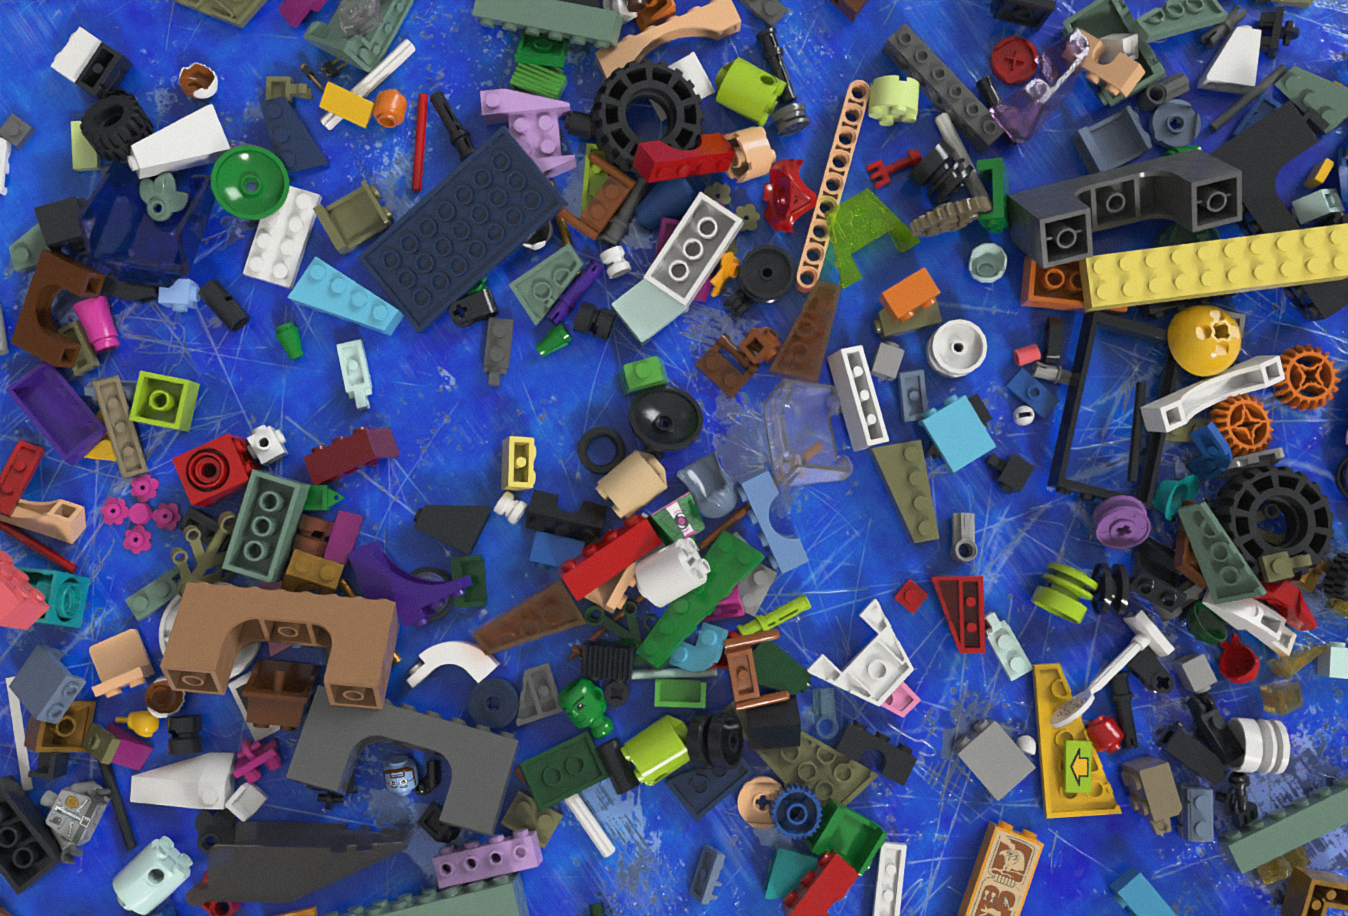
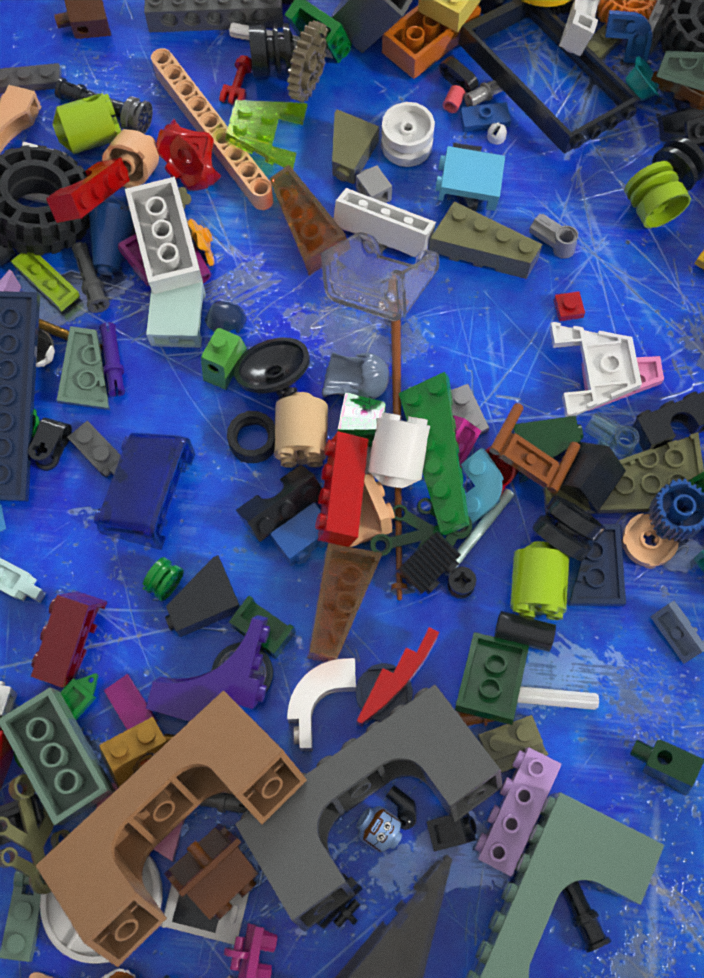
camera: 40 degrees left, 15 degrees down
copper wheel [291,514,334,556] -> none
white wheel [493,491,528,525] -> none
light yellow brick [501,436,536,491] -> none
dark grey wing [516,662,563,726] -> none
green cone [535,323,573,358] -> none
dark orange plate [557,152,637,241] -> none
green piece [558,677,614,739] -> none
black wheel [573,301,616,342] -> none
white wheel [600,246,632,279] -> none
bright green panel [654,678,706,708] -> none
reddish brown plate [695,333,761,399] -> none
black wheel [722,289,754,320] -> none
medium blue arch [736,468,809,574] -> none
lime pin [736,594,811,636] -> none
black wheel [738,244,795,305] -> none
dark orange brick [739,326,782,364] -> none
yellowish green brick [868,75,919,126] -> none
orange brick [878,267,941,323] -> none
sand blue plate [897,368,928,422] -> none
red wedge [930,576,986,653] -> none
light aqua hair [968,243,1007,283] -> none
black brick [983,453,1035,495] -> none
light aqua hinge [984,612,1033,681] -> none
medium lavender wheel [1092,495,1151,550] -> none
black bar [1127,382,1147,482] -> none
none -> clear blue windscreen [94,432,195,550]
none -> green wheel [142,557,184,601]
none -> dark blue hair [205,300,246,334]
none -> red slope [357,627,439,727]

